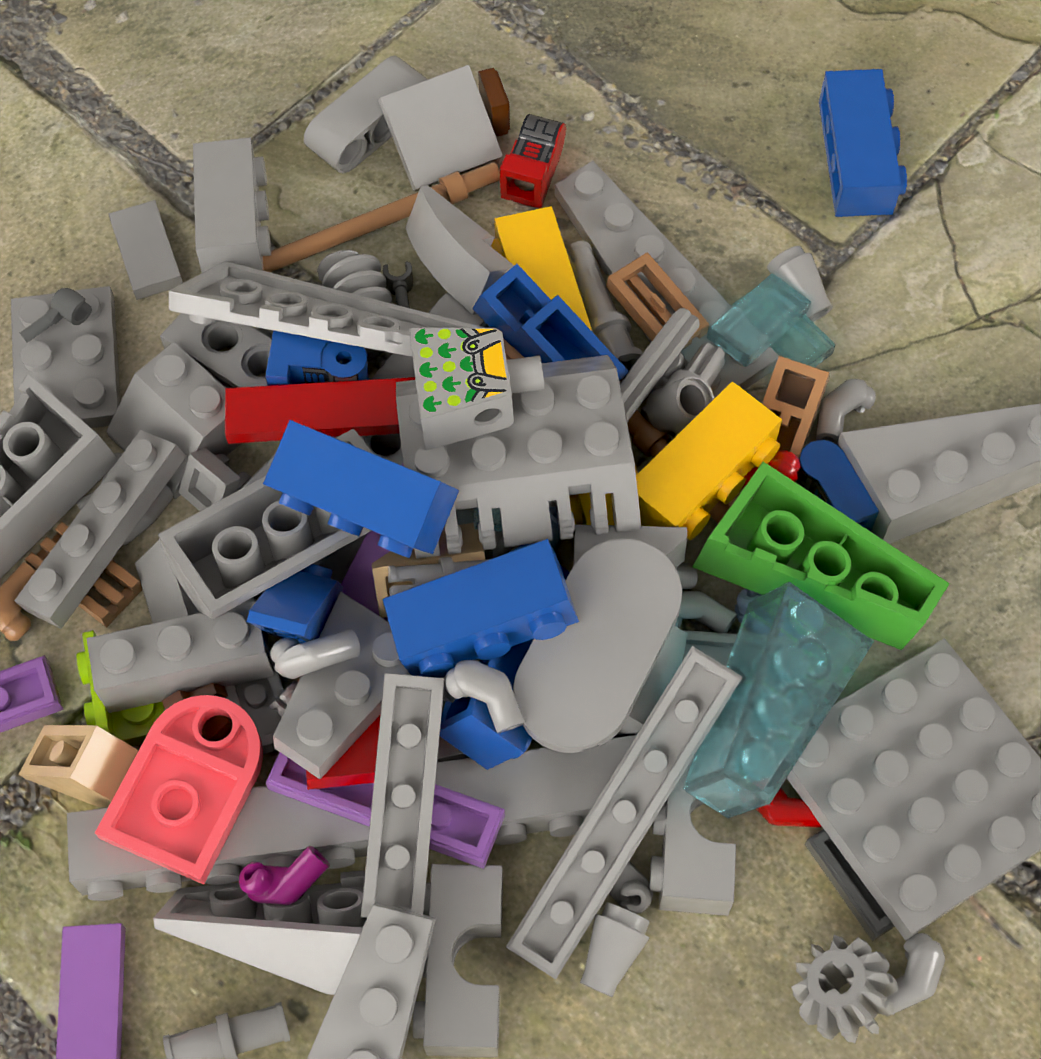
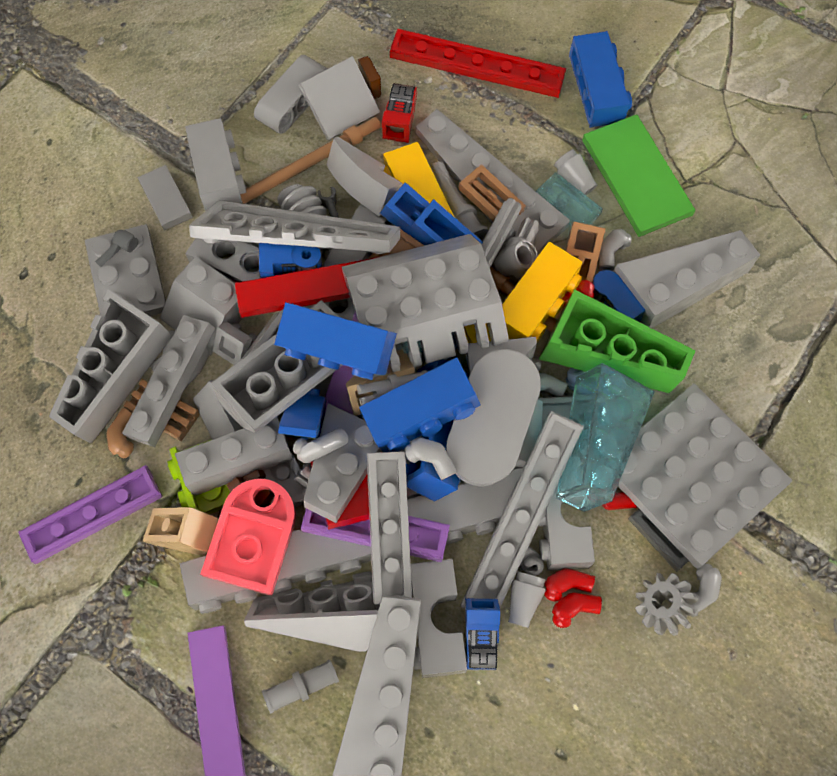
camera: 10 degrees left, 5 degrees up
magenta arm [239,846,330,905] -> none
light grey torso [409,327,544,450] -> none
clear light blue tile [707,273,811,367] -> none
none -> red tile [389,28,567,98]
none -> leg [465,598,500,670]
none -> red arm [544,568,595,602]
none -> red arm [552,592,602,628]
none -> bright green tile [582,114,695,237]

